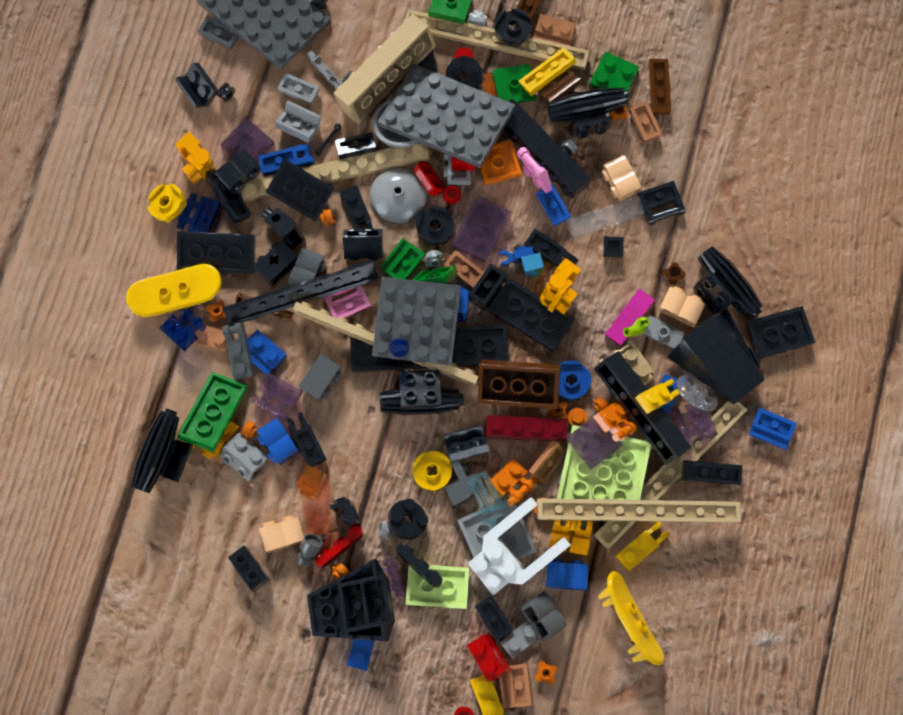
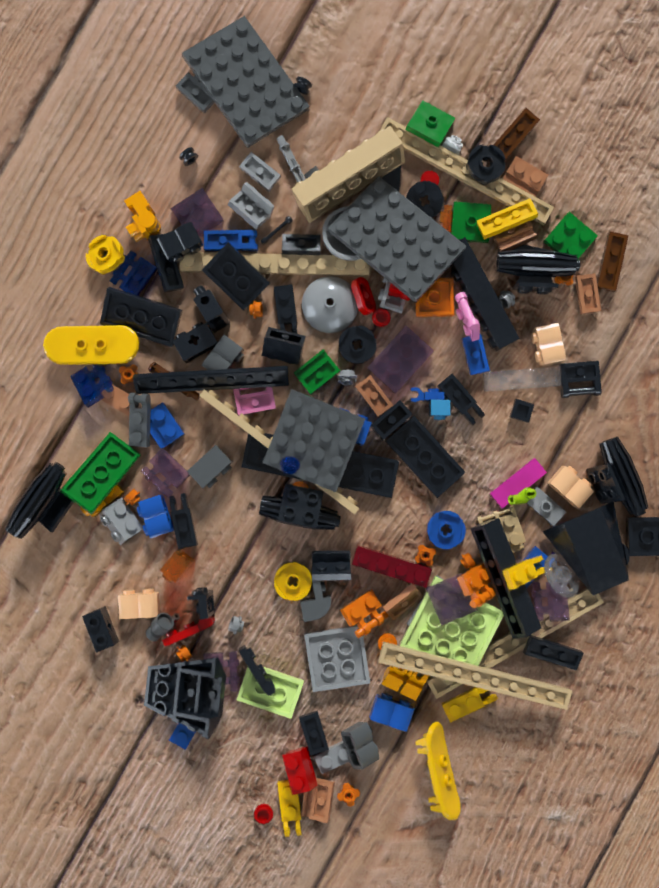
camera: 10 degrees right, 10 degrees up
black bracket [175,62,219,108] -> none
black plate [387,499,429,540] -> none
green plate [413,265,458,284] -> none
clear light blue tile [467,471,504,516] -> none
white plate [468,497,571,595] -> none
reddish brown brick [478,359,561,409] -> none
light orange hips [540,258,581,314] -> none
orange plate [567,408,587,427] -> none
reddish brown plate [662,262,686,285] -> none
blue plate [748,407,797,450] -> none

